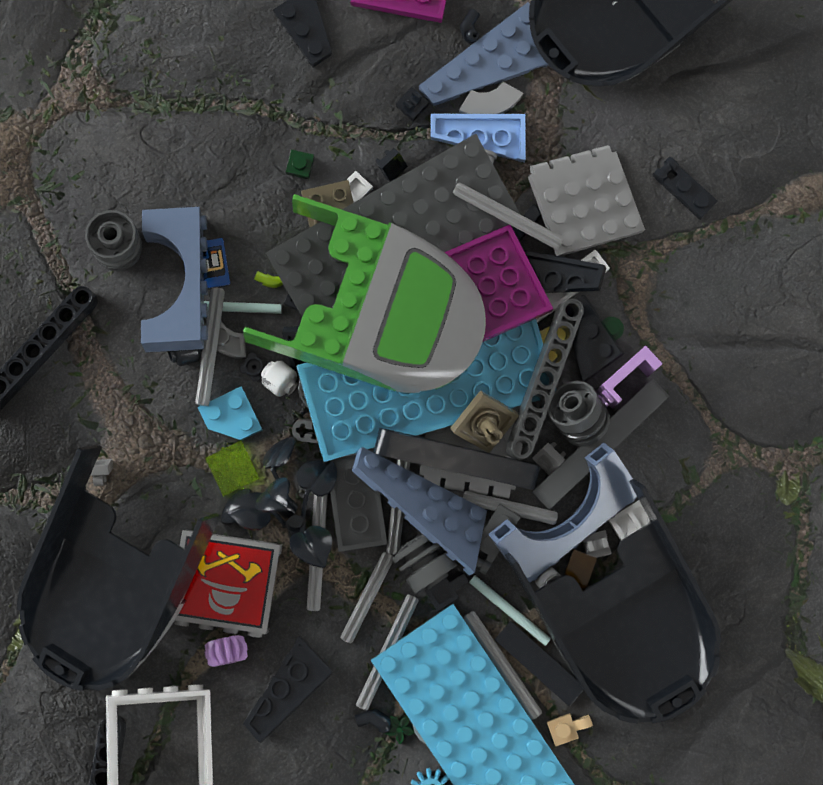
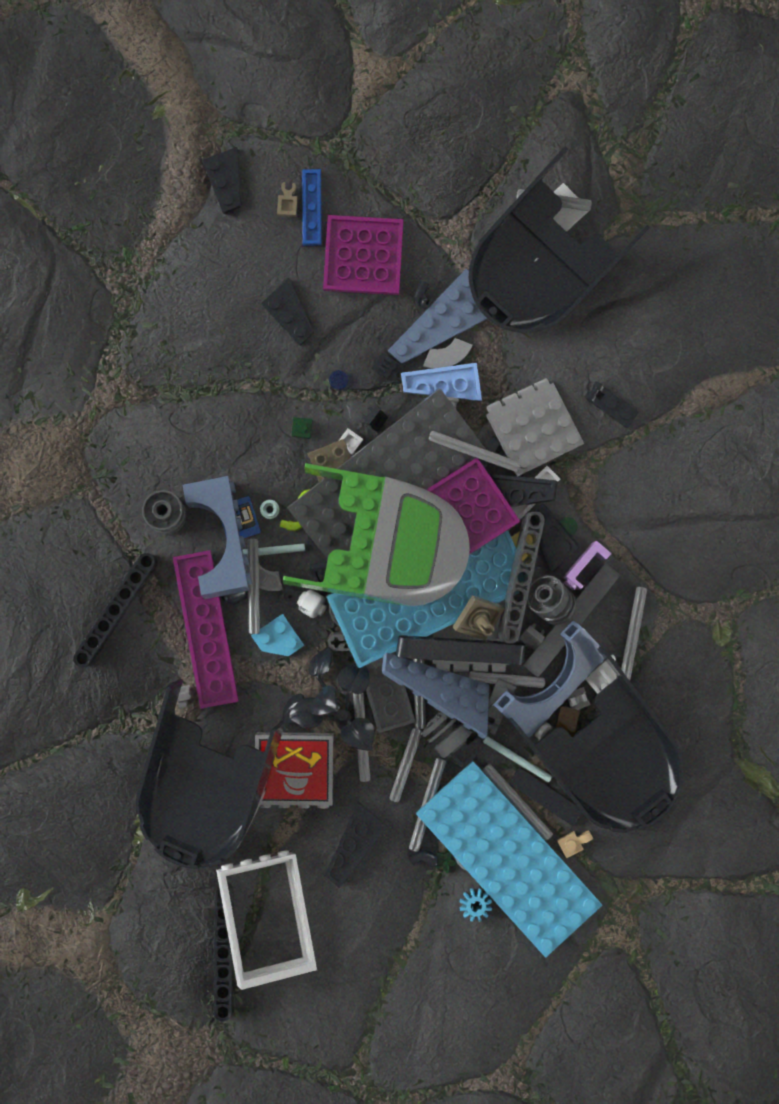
camera: 10 degrees left, 5 degrees up
clear neon green piece [205,441,260,496] -> none
lavender gear [205,635,248,667] -> none
none -> magenta plate [173,550,239,709]
none -> light aqua plate [260,500,279,519]
none -> clear blue tile [329,370,348,390]
none -> light grey axle [621,587,647,680]

